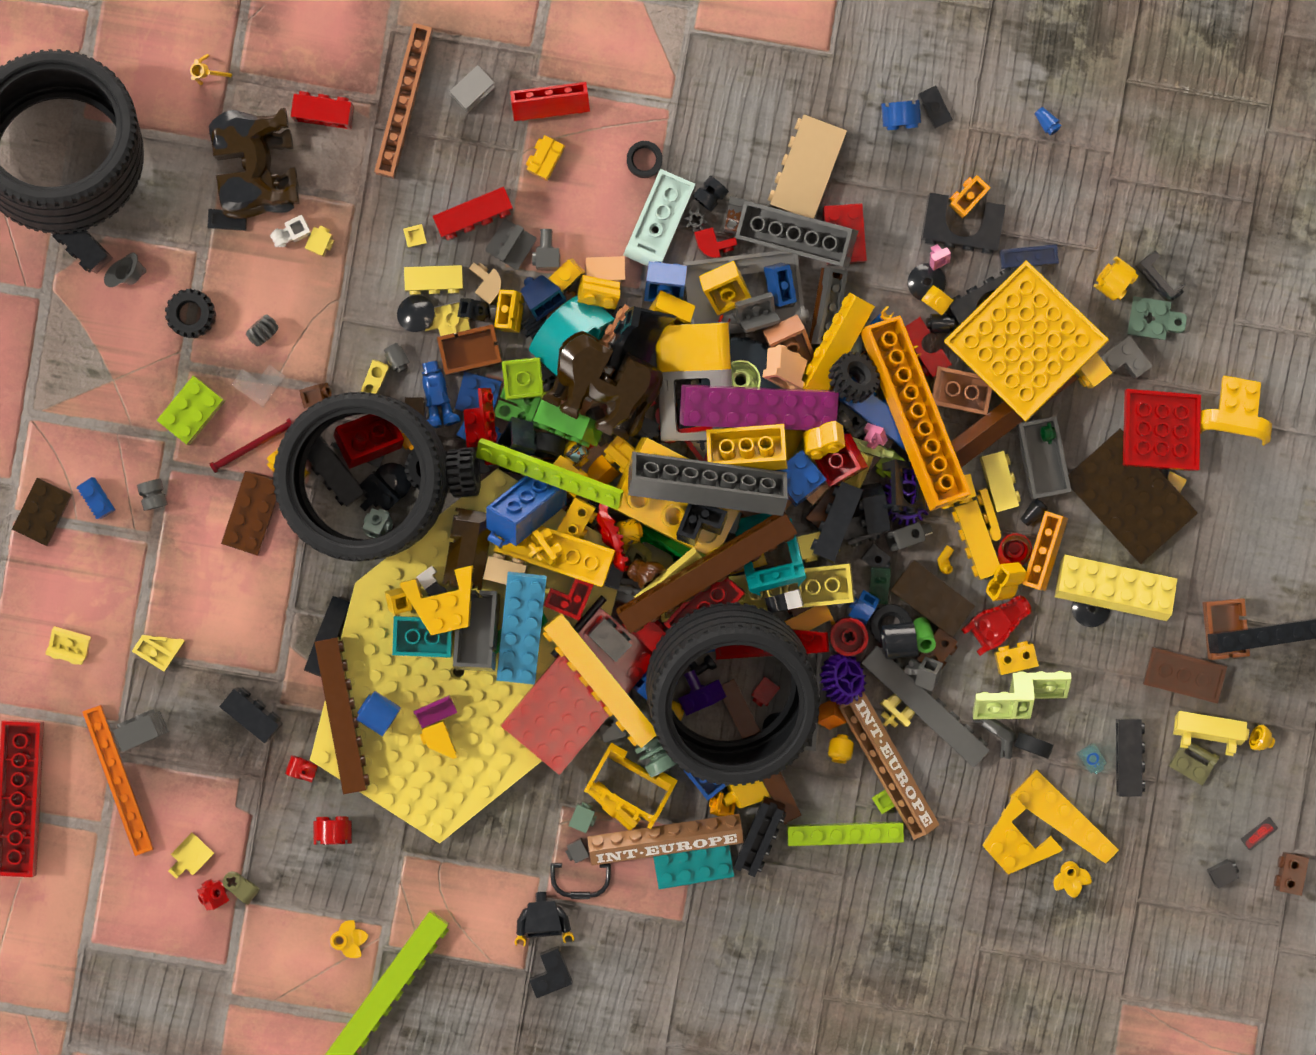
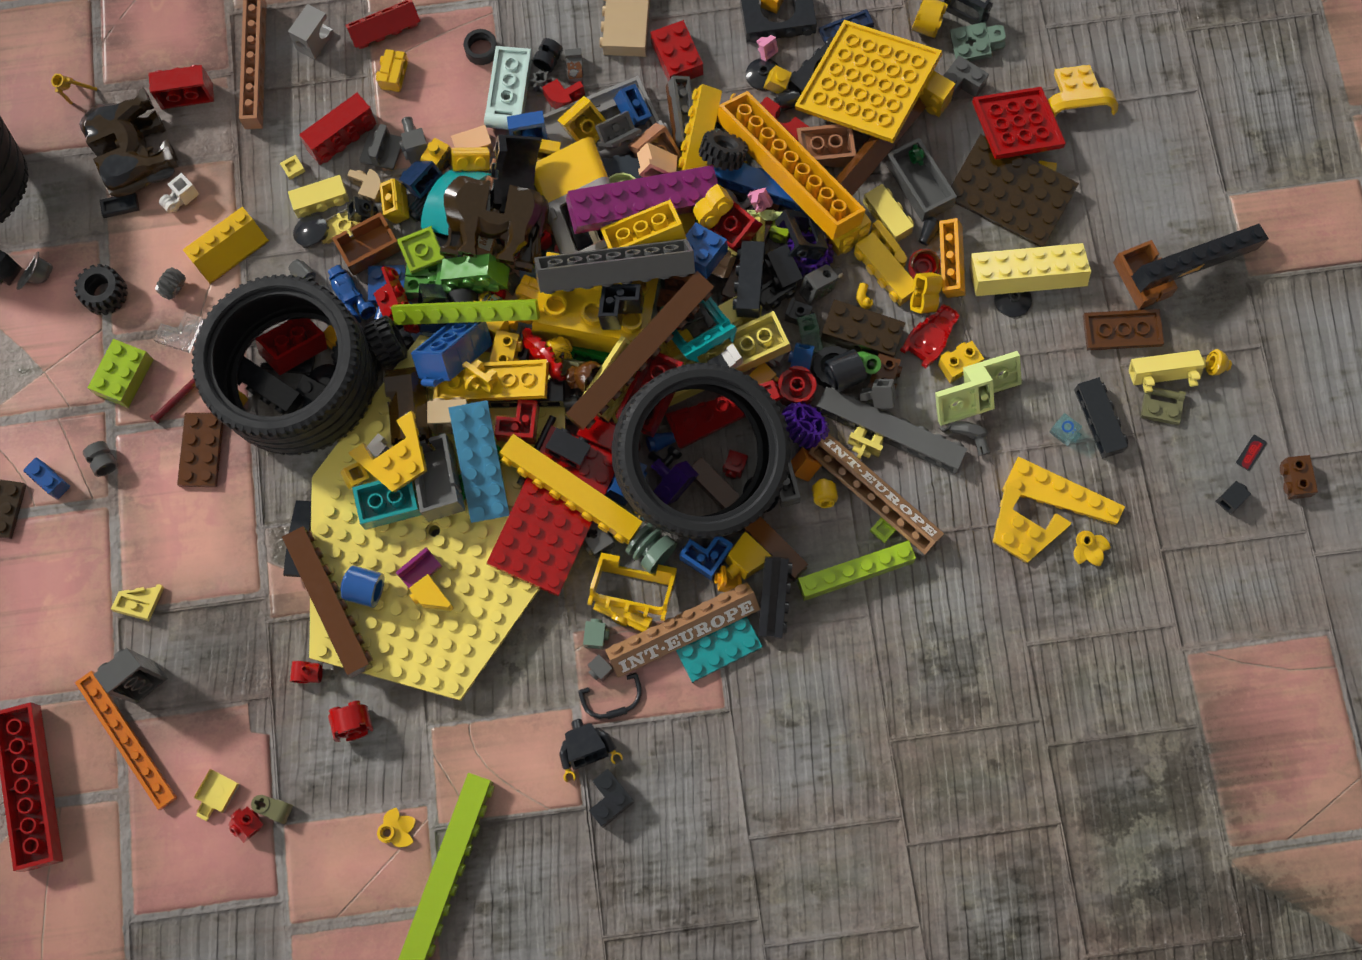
camera: 10 degrees left, 15 degrees down
light yellow bracket [45,626,91,665] -> none
black brick [219,687,283,743] -> none
light yellow brick [305,226,334,257] -> none
dark grey brick [735,201,858,268] -> none
black tyre [1014,732,1054,759] -> none
none -> yellow slope [182,206,269,284]

